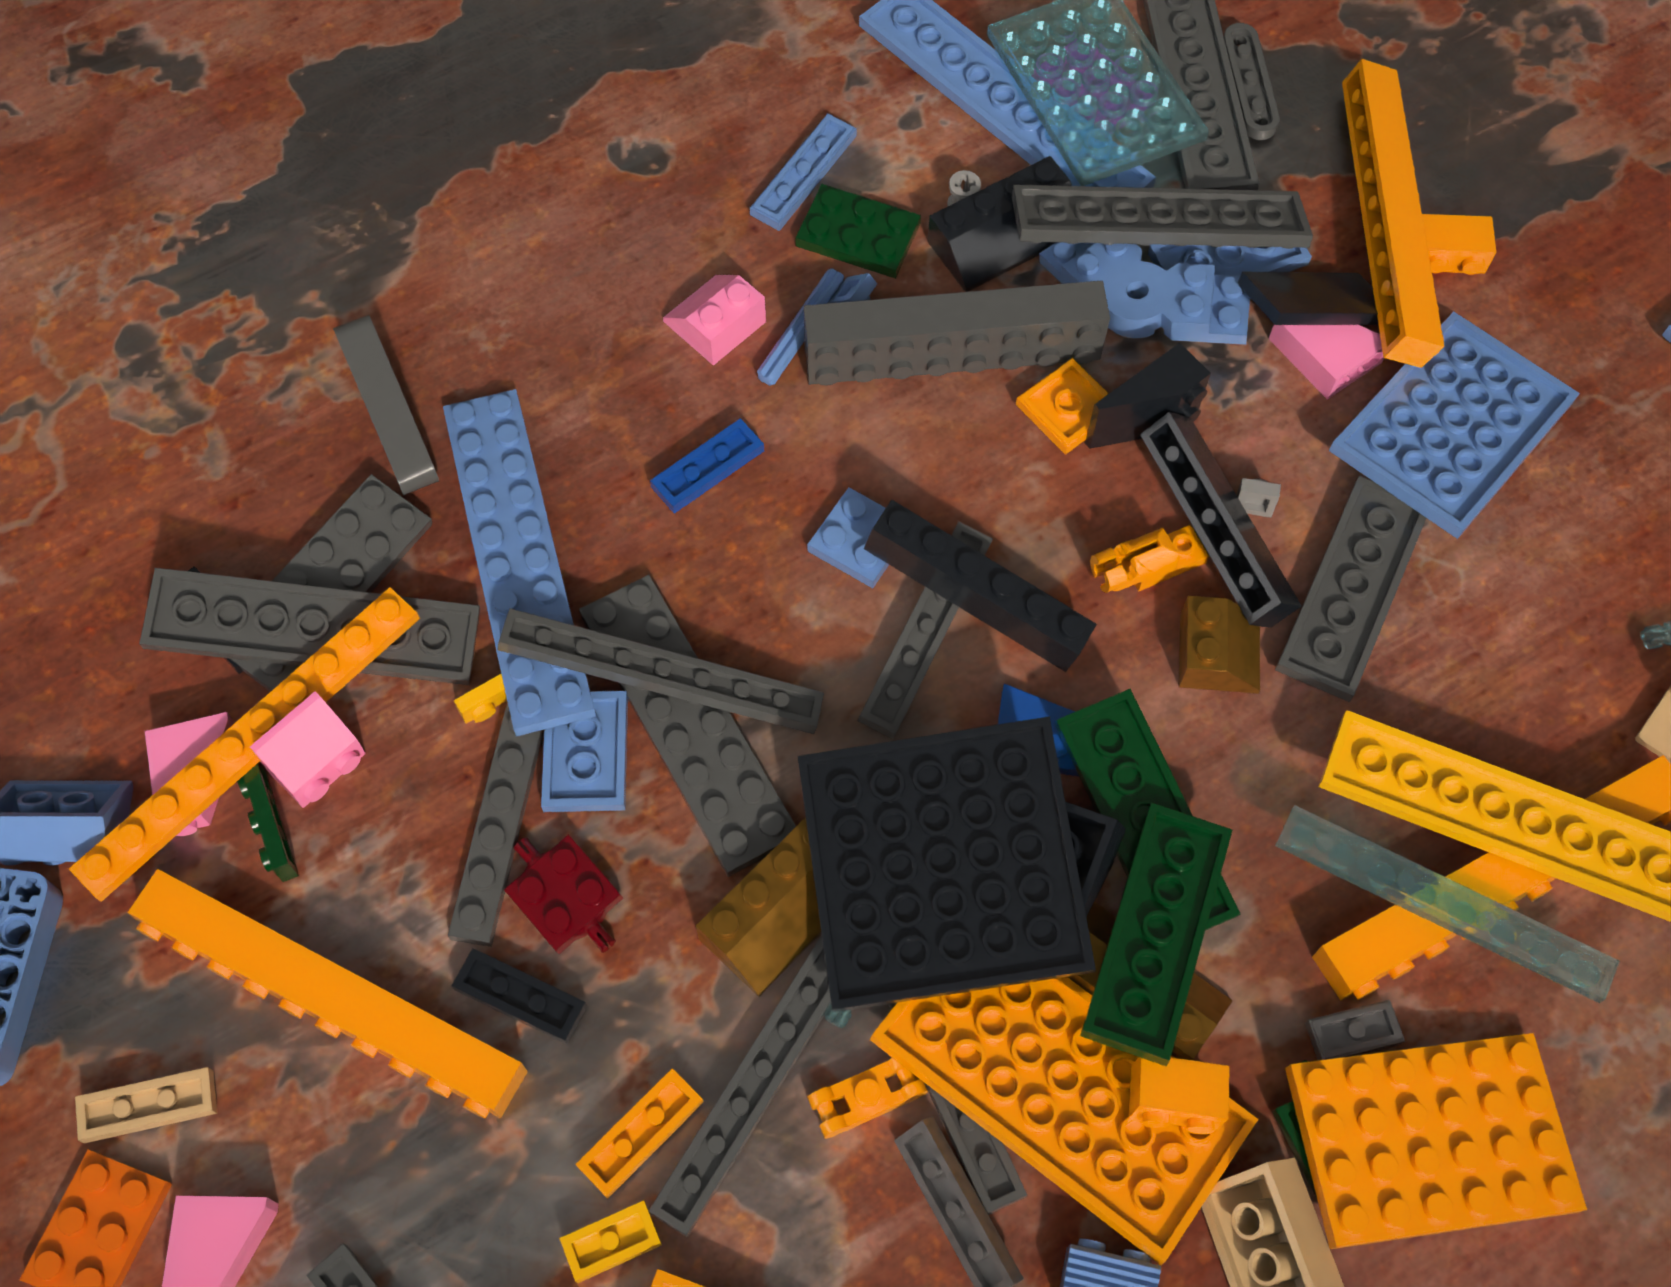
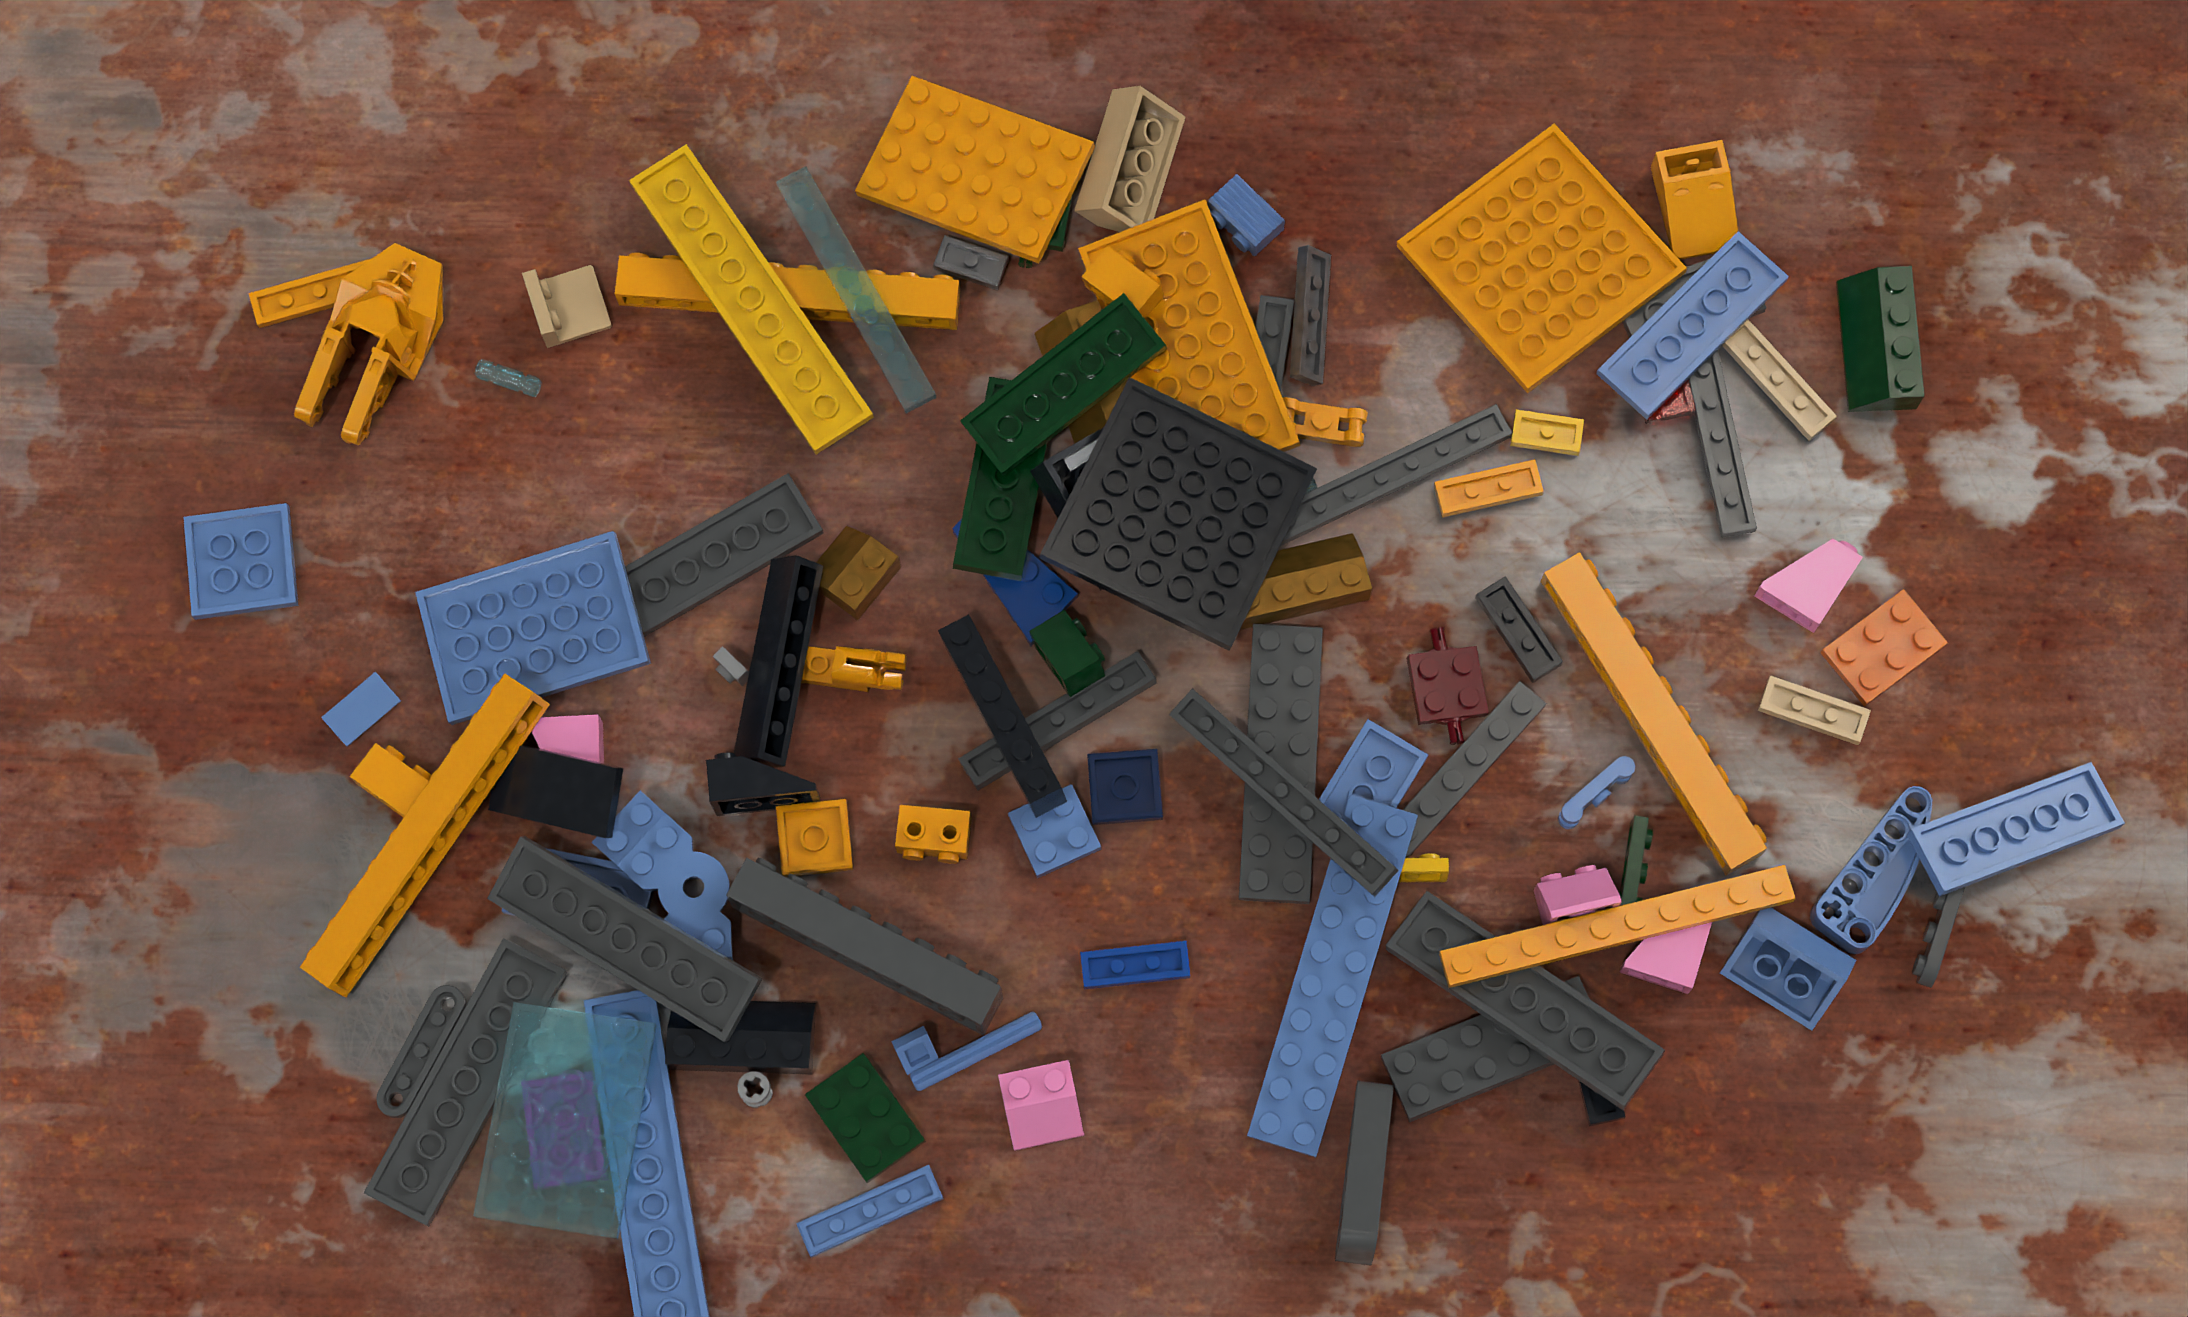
camera: 145 degrees left, 10 degrees up
none -> medium blue hinge [321,672,401,747]
none -> light orange brick [895,805,971,864]
none -> dark green brick [1029,610,1105,697]
none -> dark blue plate [1087,749,1163,825]
none -> medium blue plate [1558,756,1635,829]

